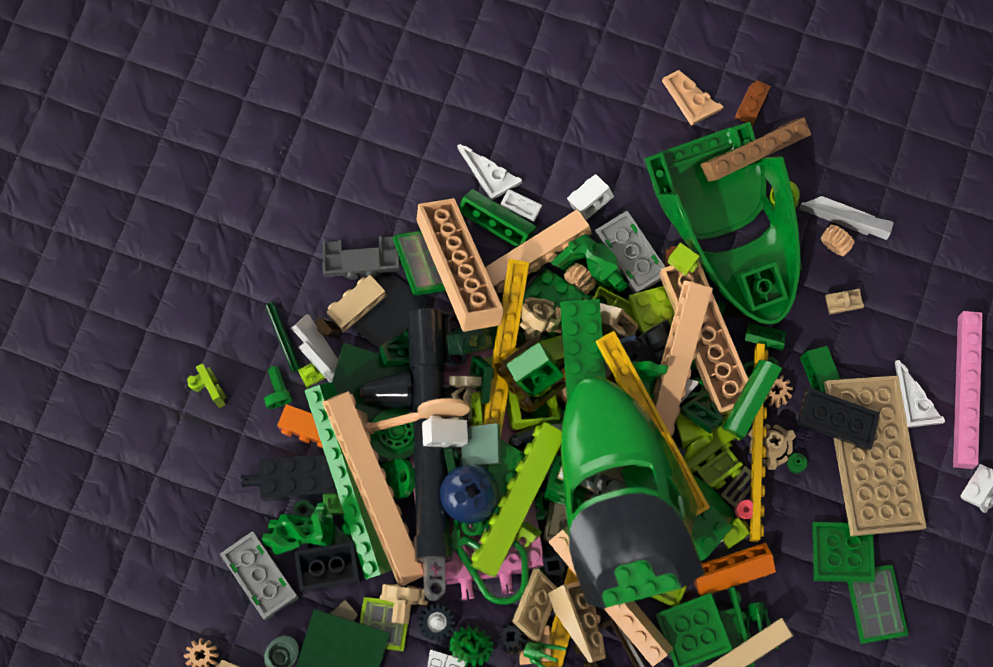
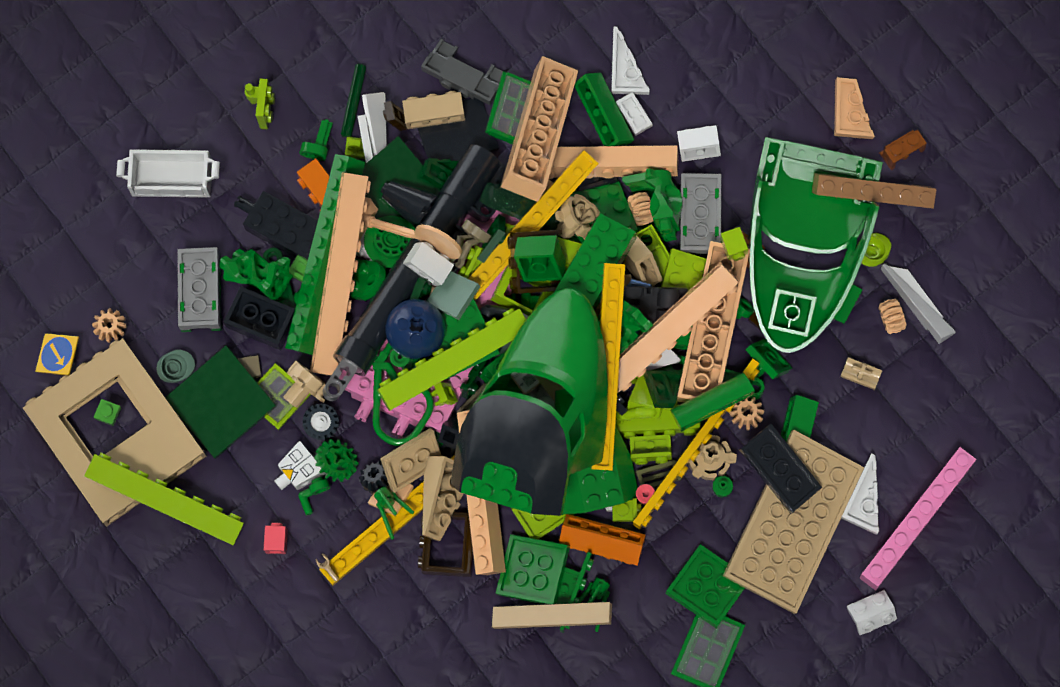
camera: 35 degrees right, 0 degrees up
none -> white container [116,150,220,197]

